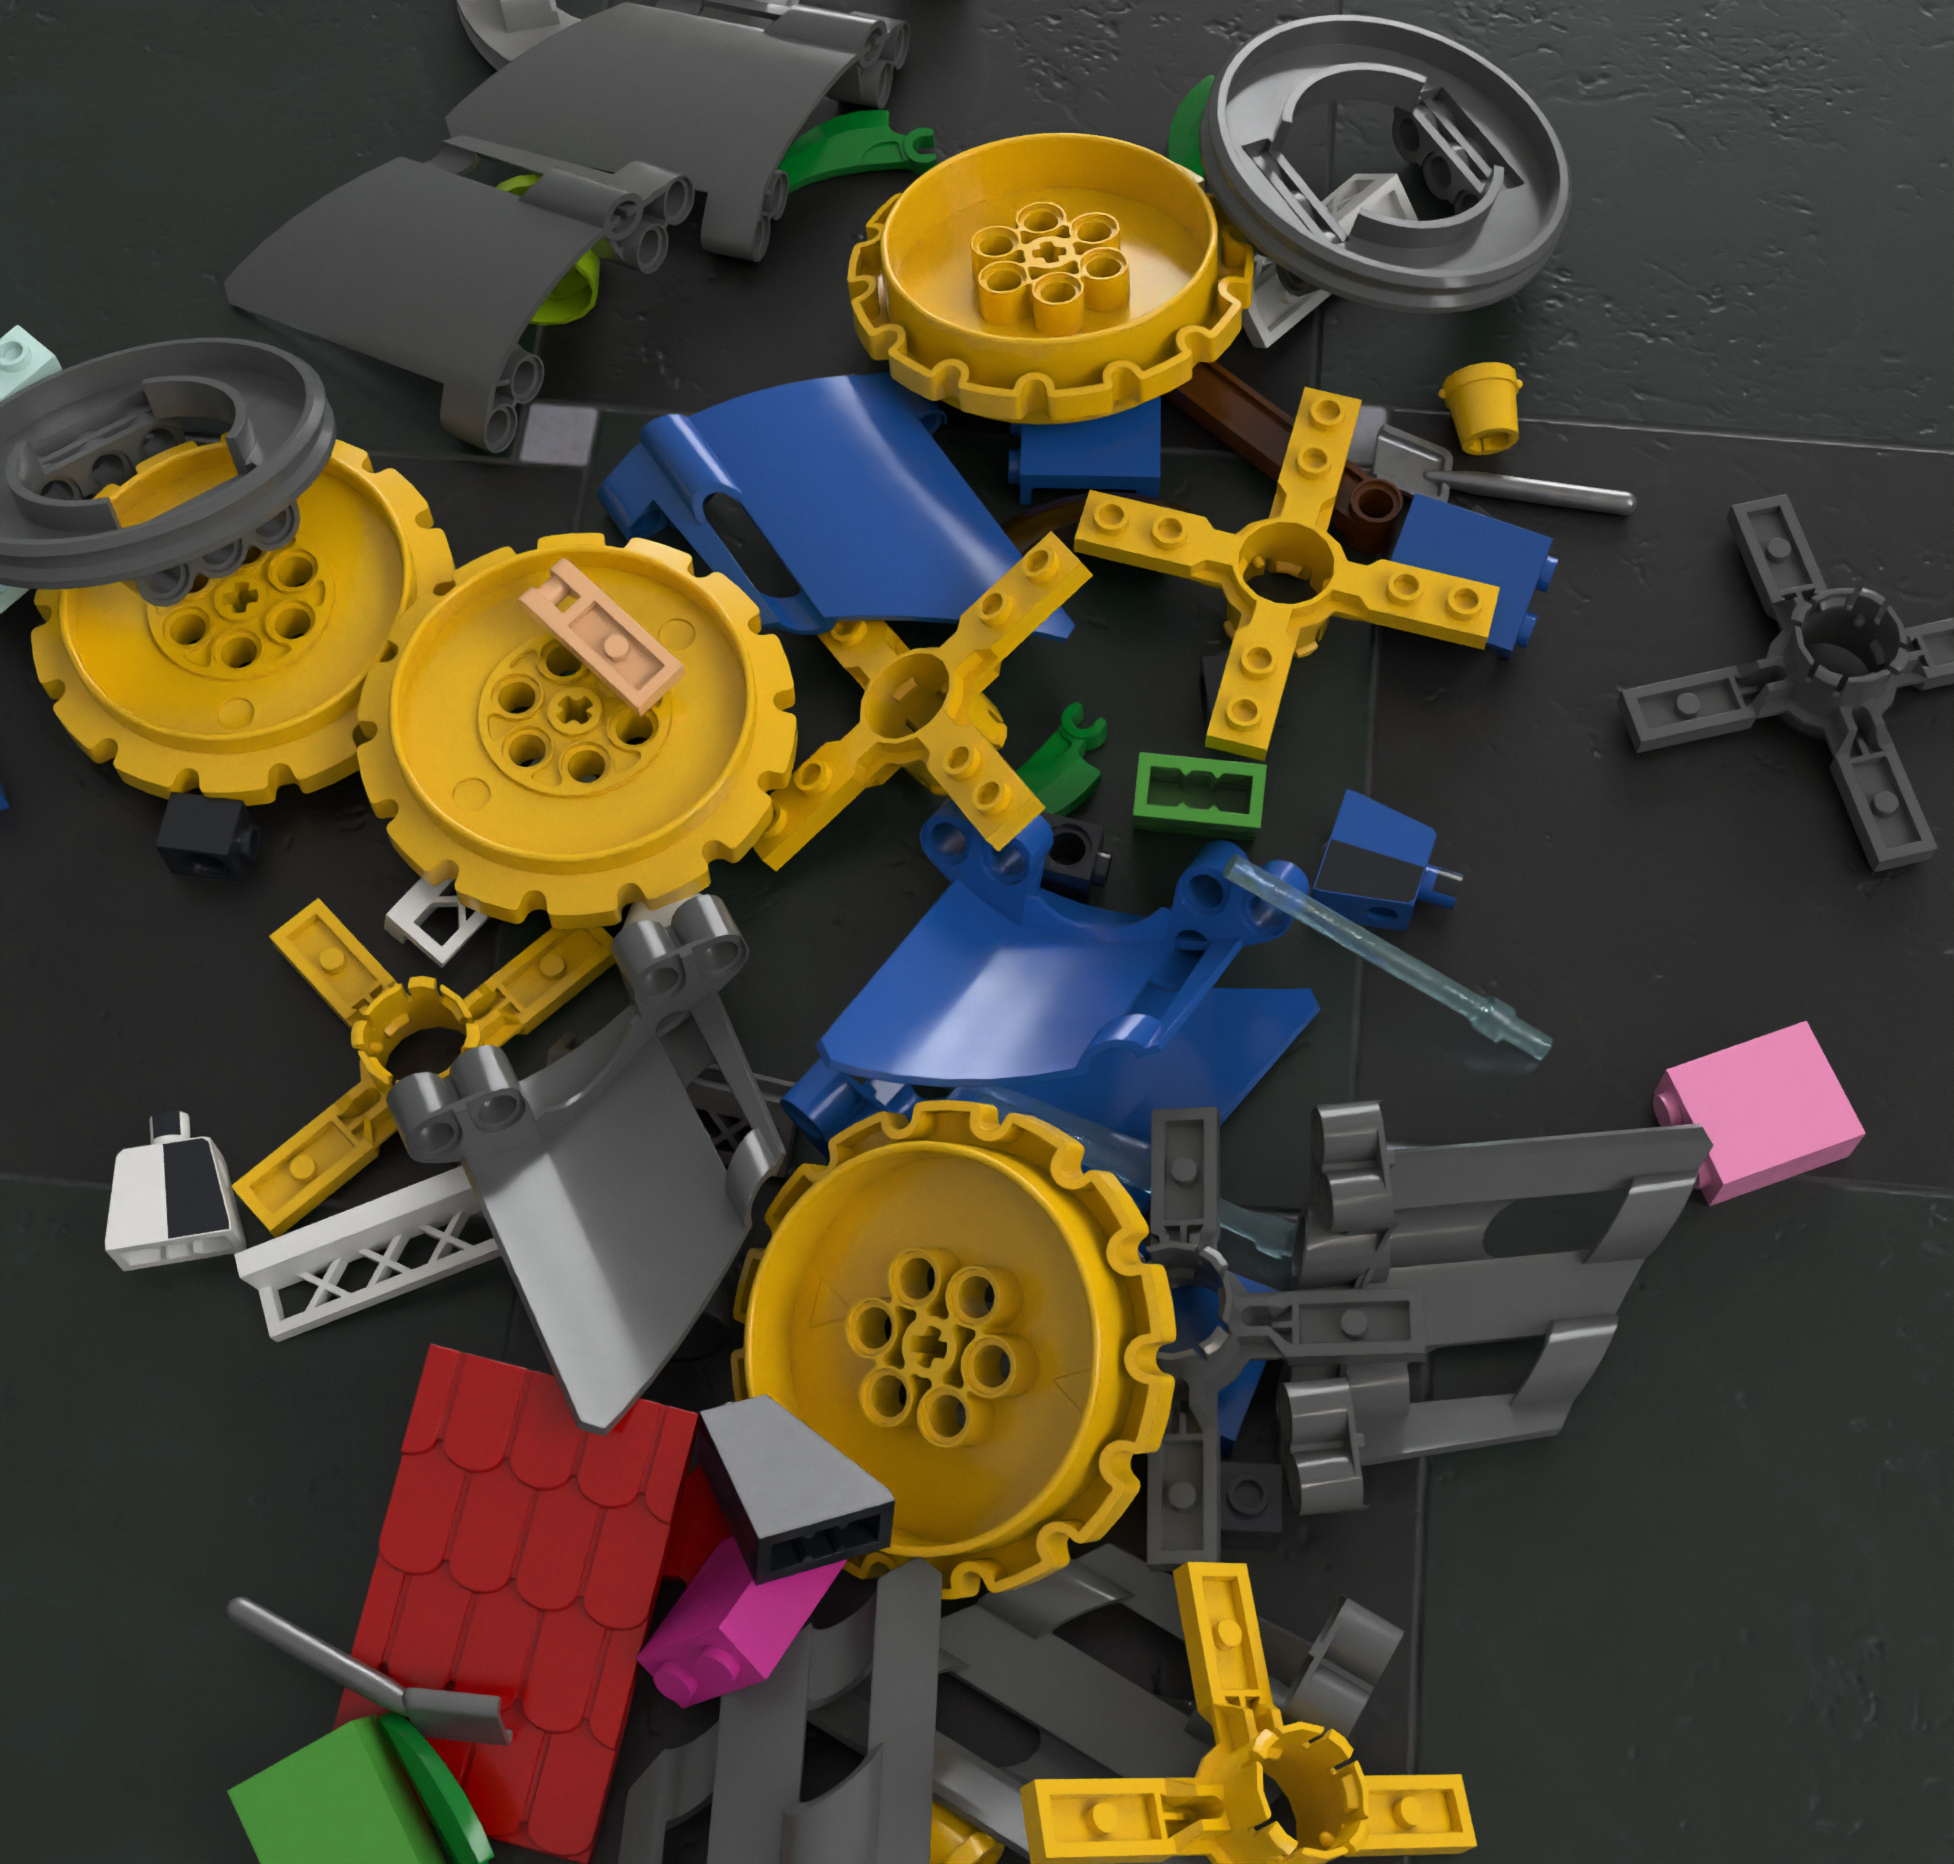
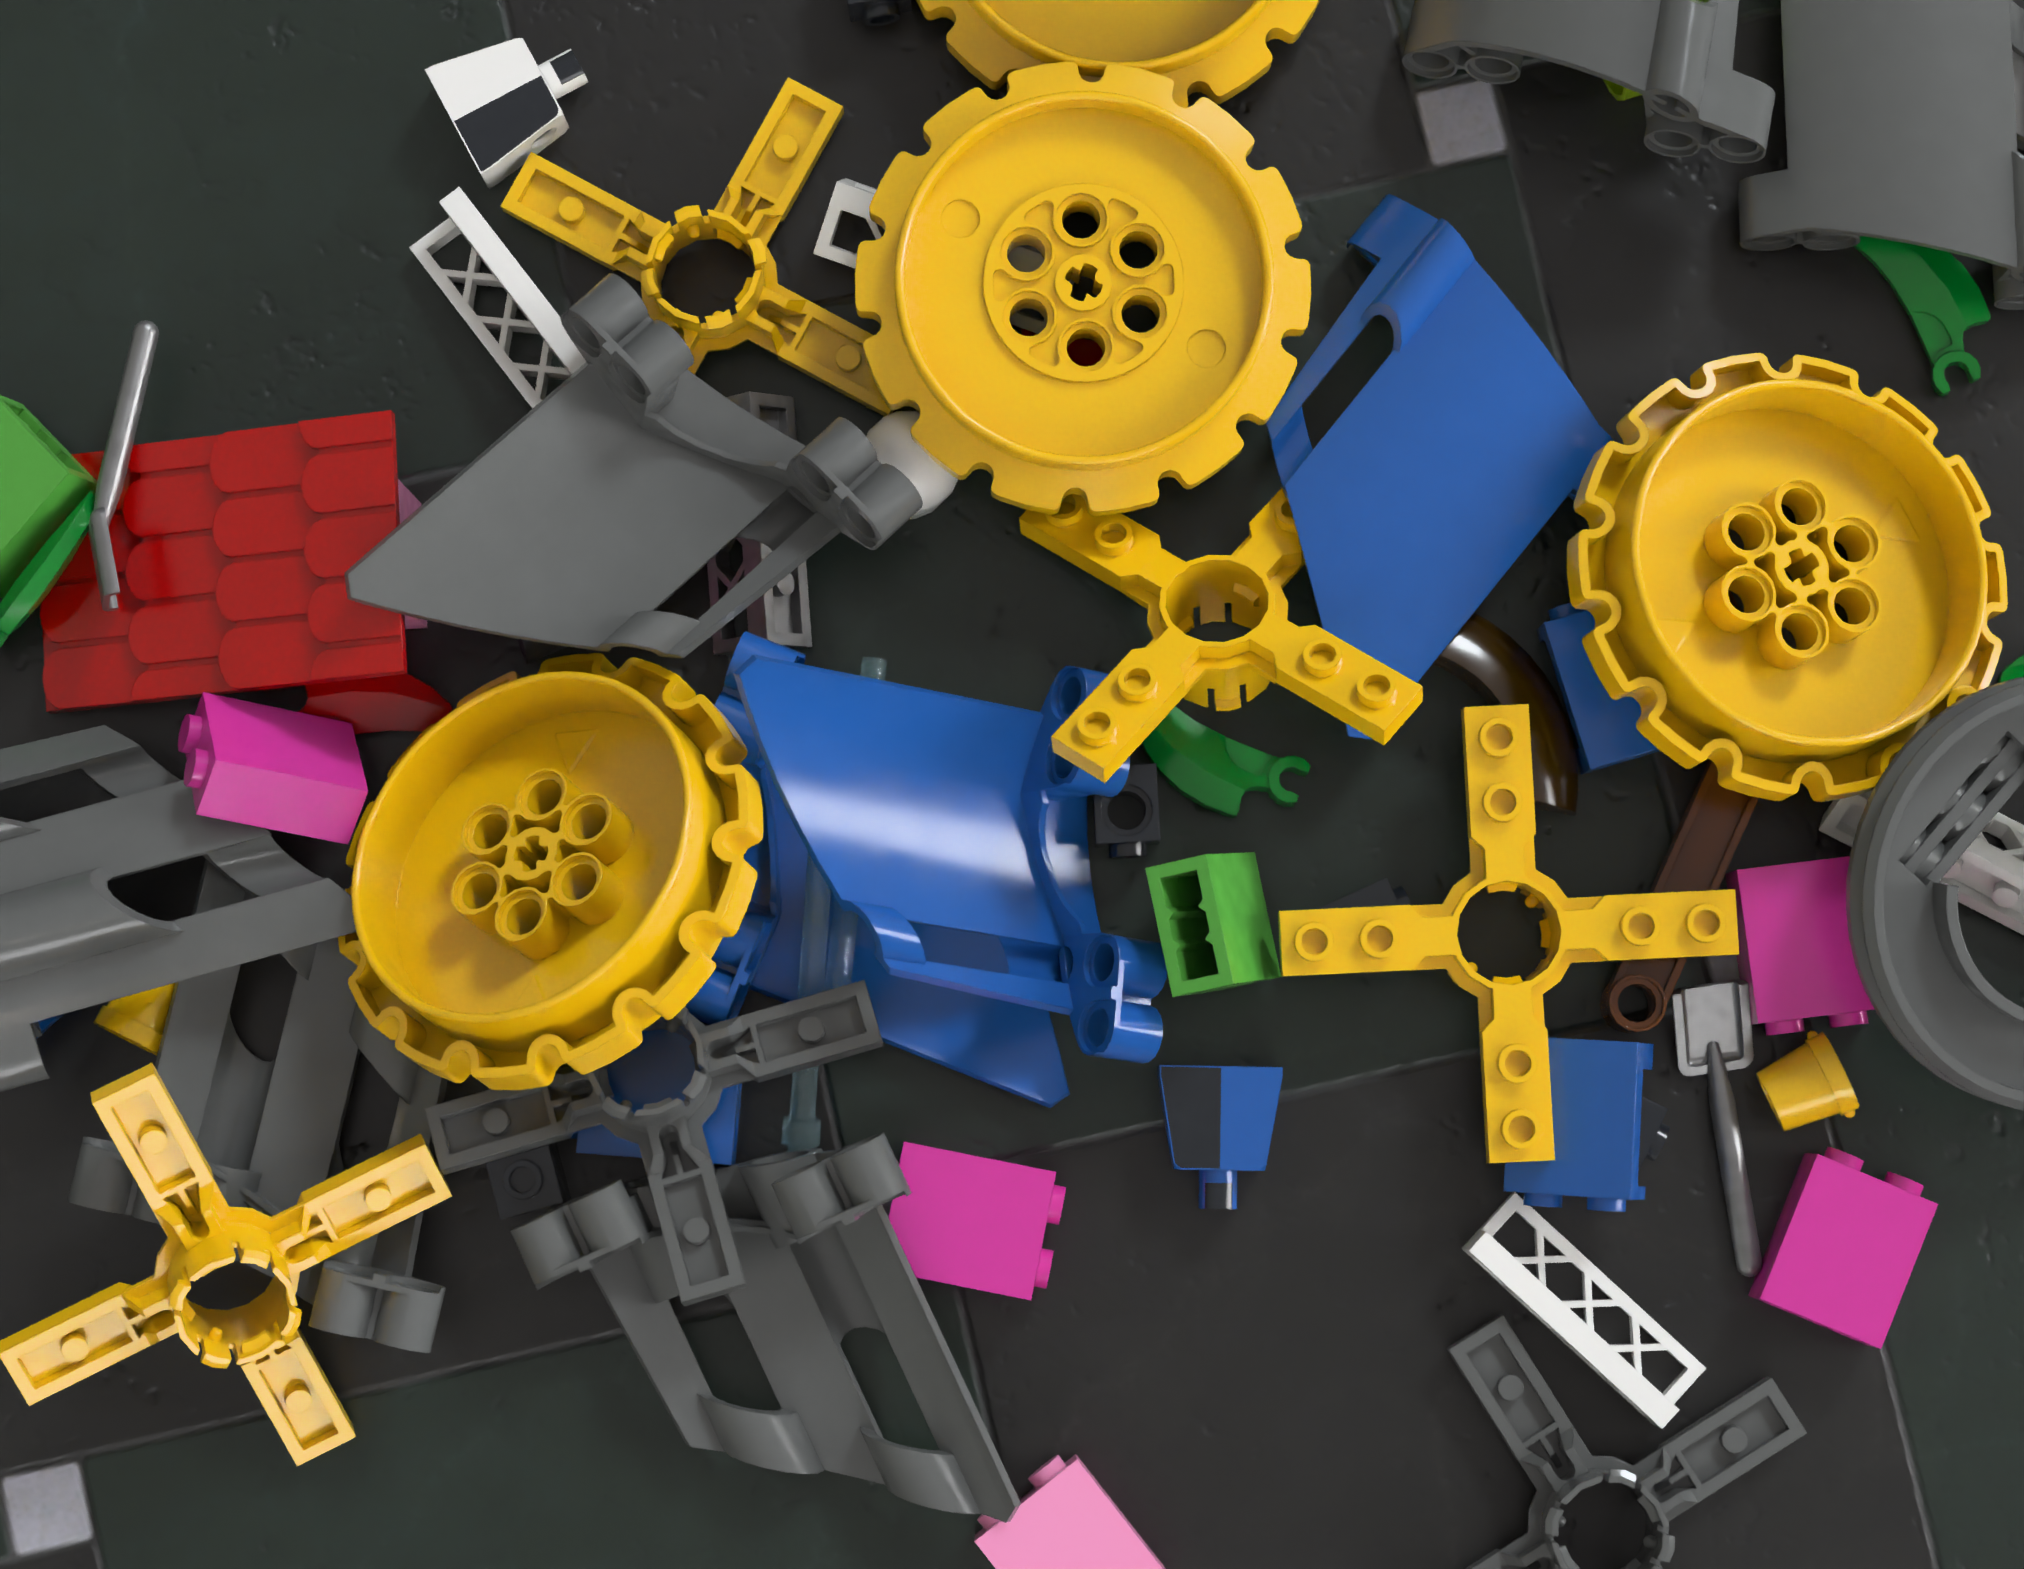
camera: 70 degrees right, 20 degrees up
light nougat plate [517,558,685,717] -> none
slope [698,1394,895,1586] -> none
clear light blue bar [1223,854,1553,1059] -> none
none -> dark pink brick [889,1141,1066,1300]
none -> white fence [1461,1192,1706,1429]
none -> dark pink brick [1725,856,1875,1036]
none -> dark pink brick [1748,1147,1938,1349]

